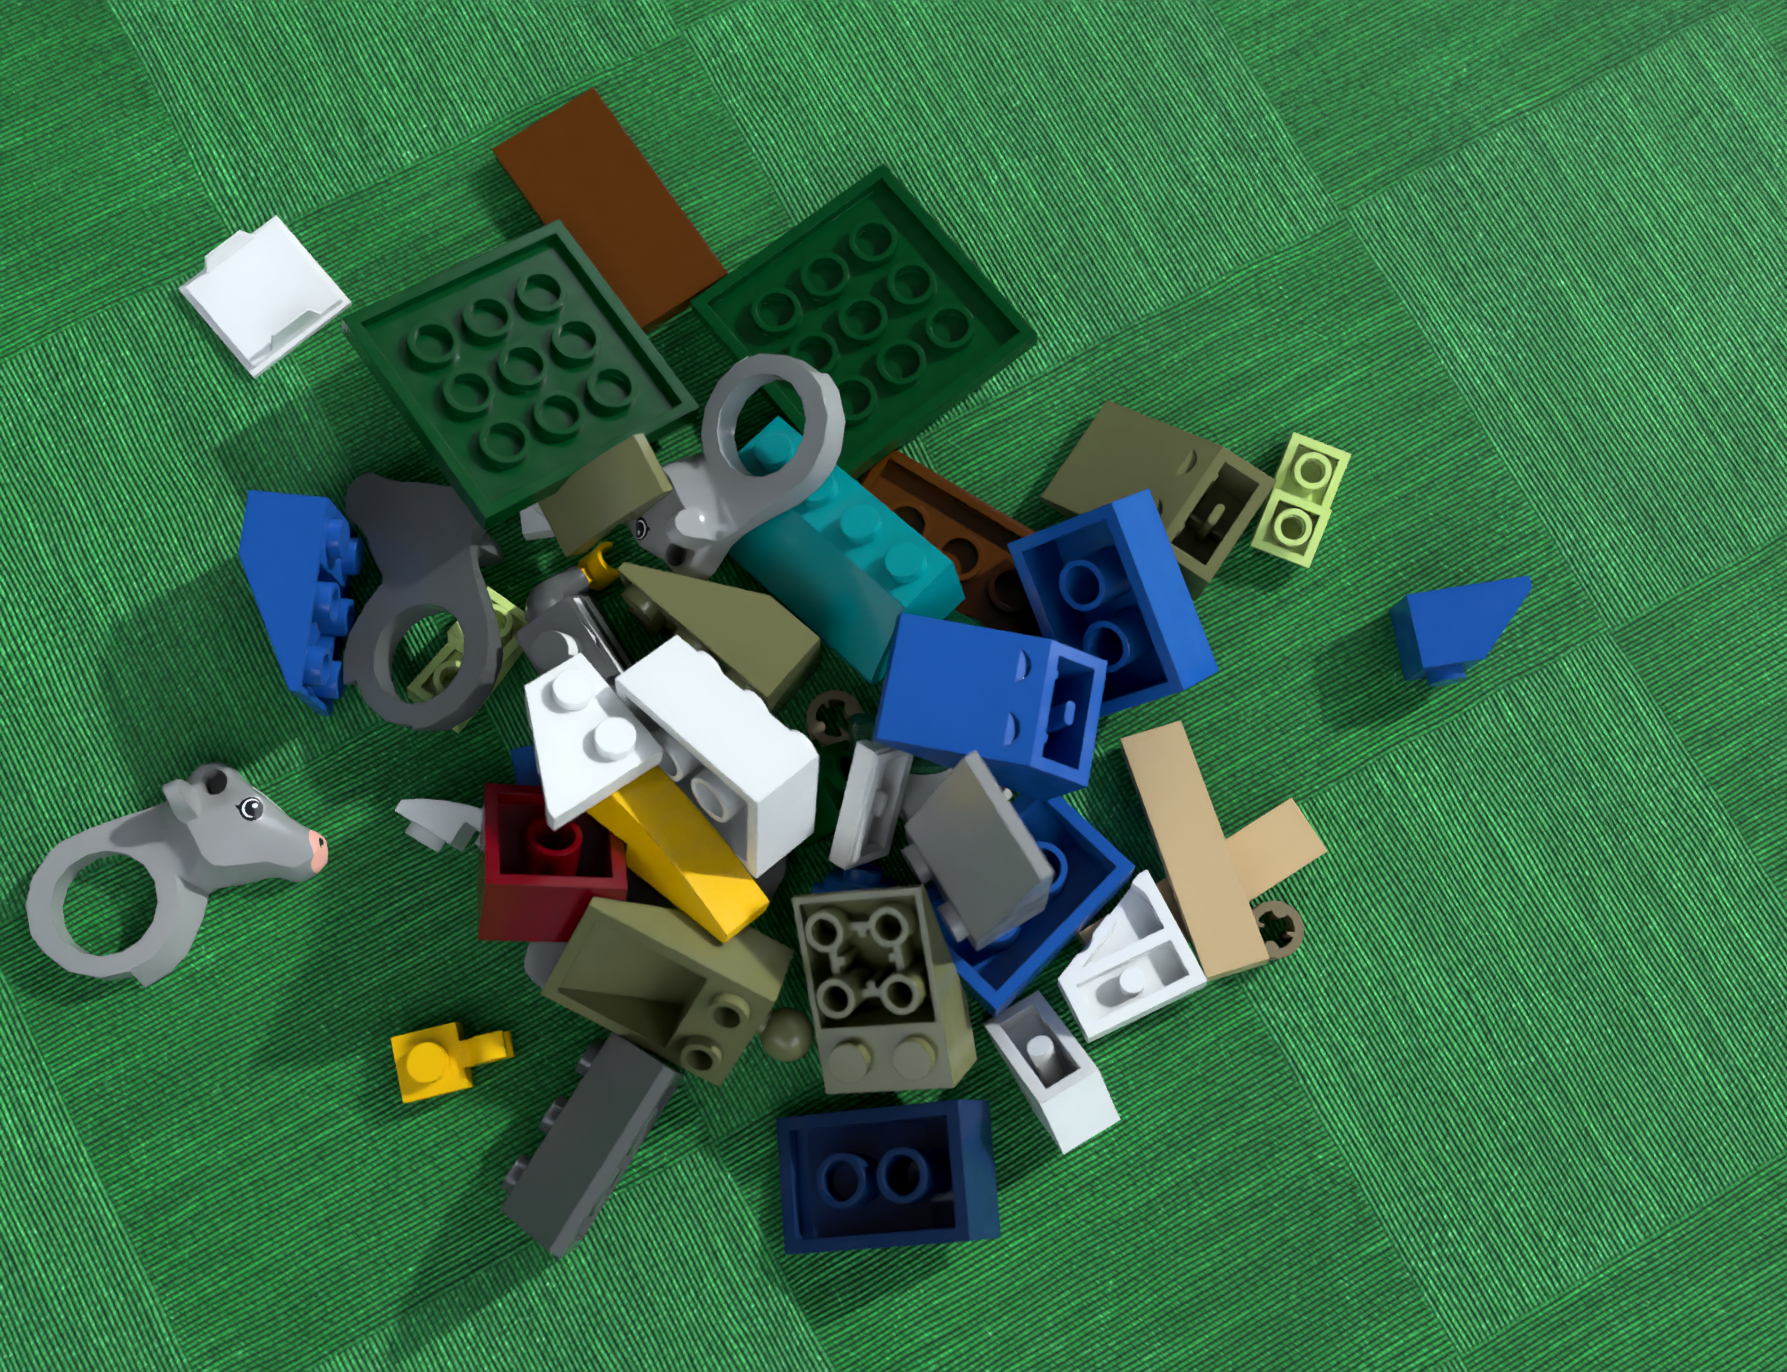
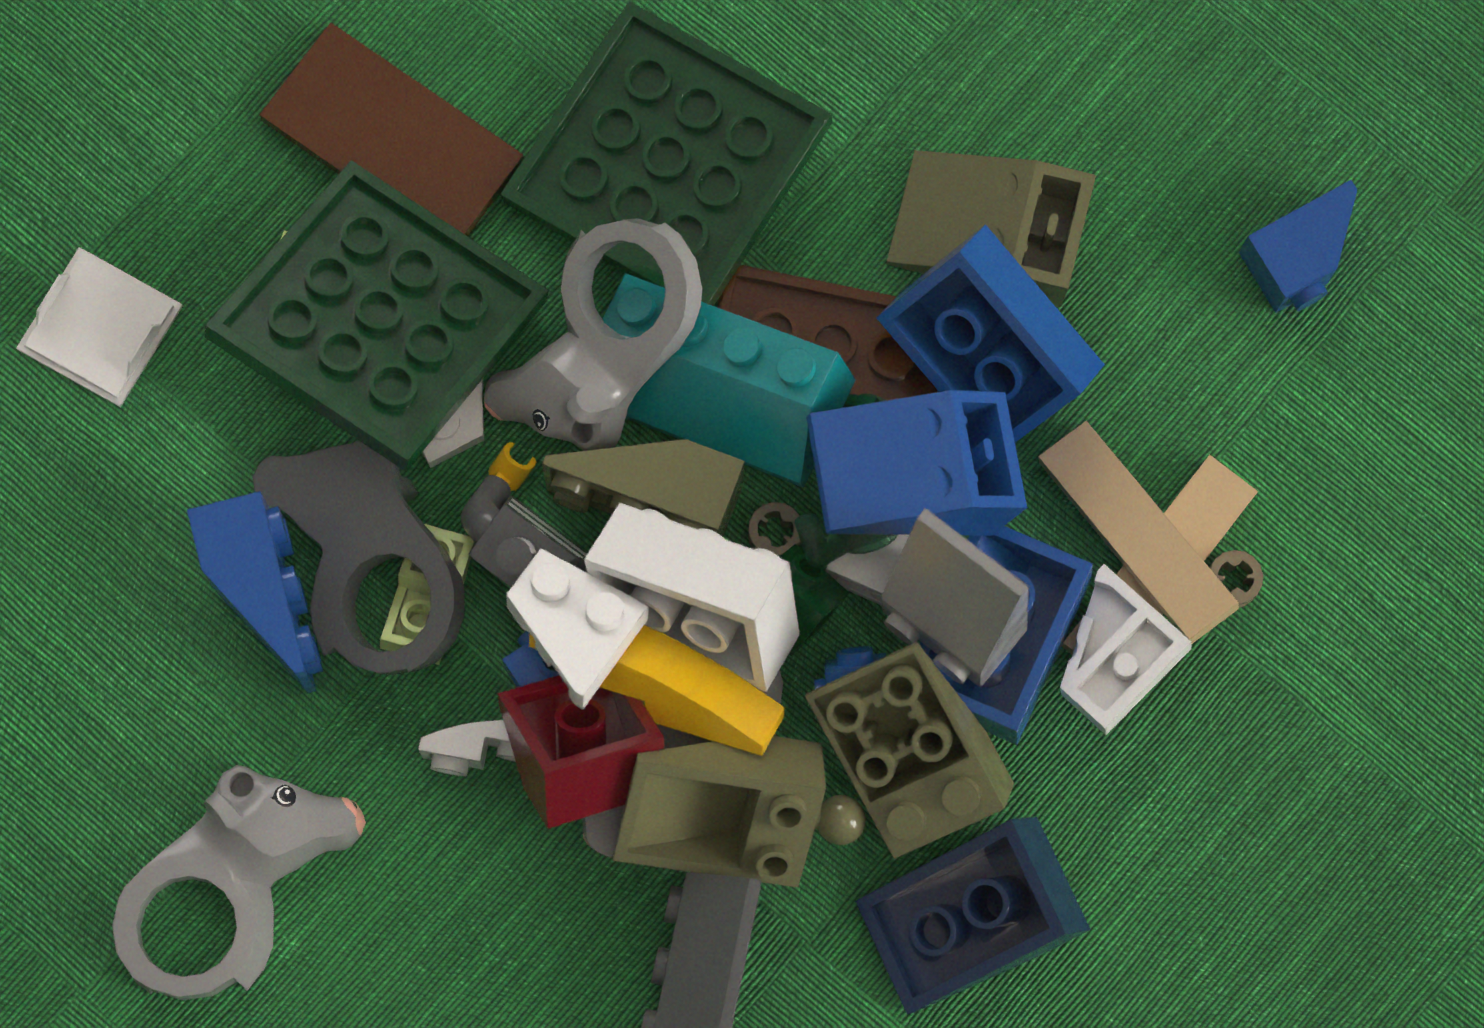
camera: 15 degrees left, 0 degrees up
yellow plate [391,1022,515,1104] -> none
olive slope [538,433,673,558] -> none
white tile [829,739,914,870] -> none
white slope [983,990,1120,1154] -> none
yellowish green slope [1249,432,1351,569] -> none

